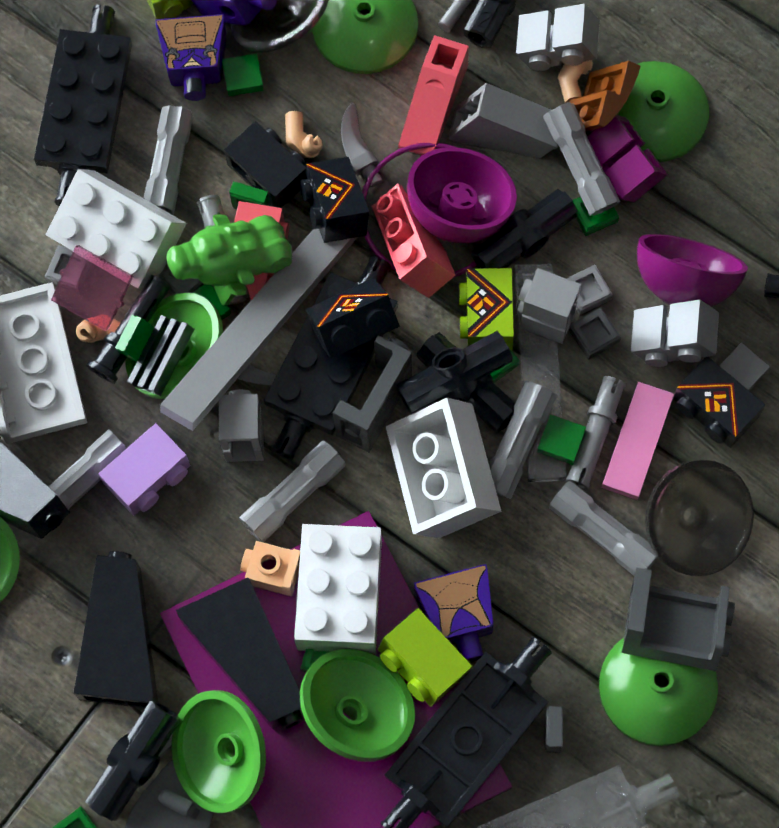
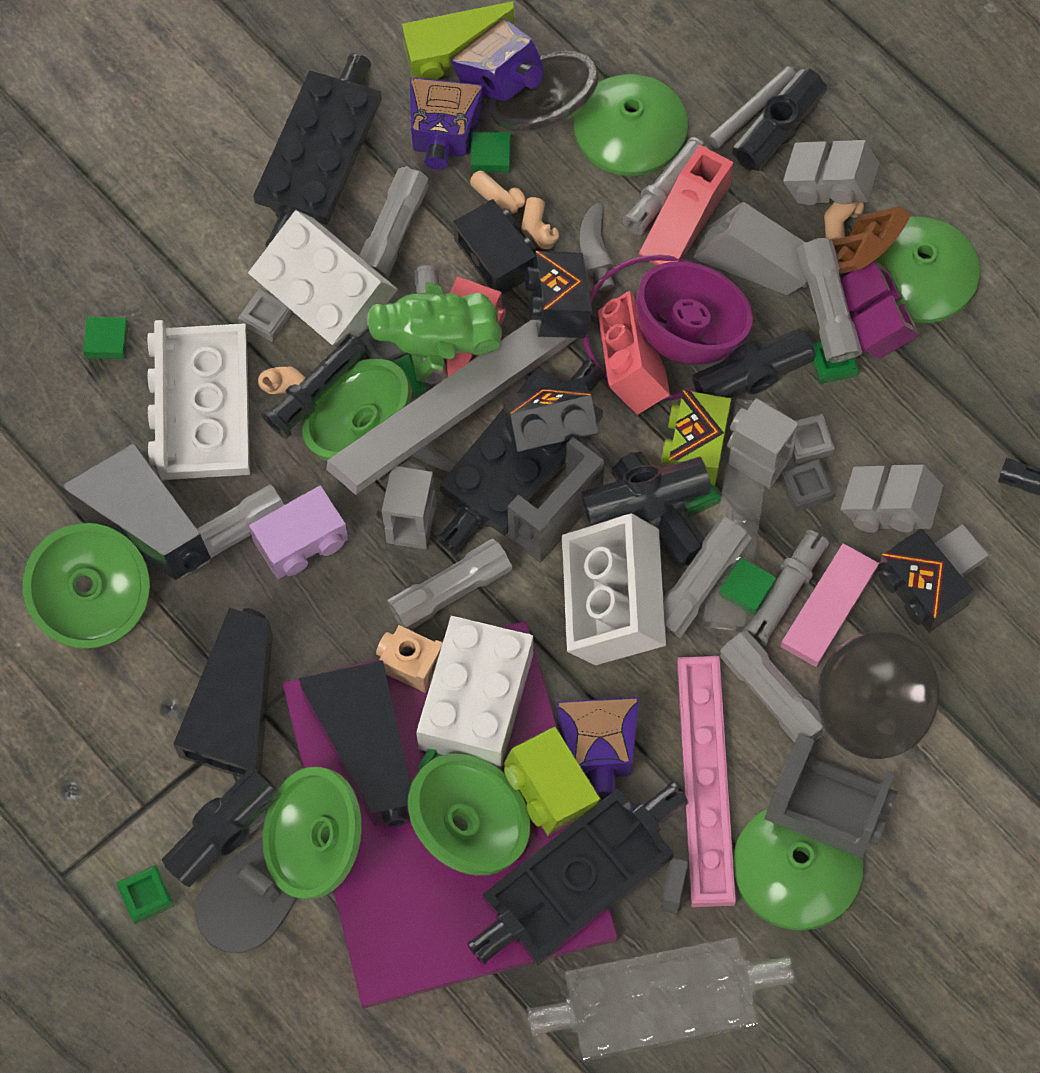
camera: 10 degrees right, 5 degrees down
clear pink piece [51,245,134,331] -> none
green tile [115,315,154,363] -> none
black tile [127,315,195,396] -> none
green tile [229,181,271,210] -> none
magenta piece [637,234,748,307] -> none
none -> light nougat arm [470,171,526,214]
none -> light grey pin [623,137,708,235]
none -> bright pink tile [677,656,736,907]

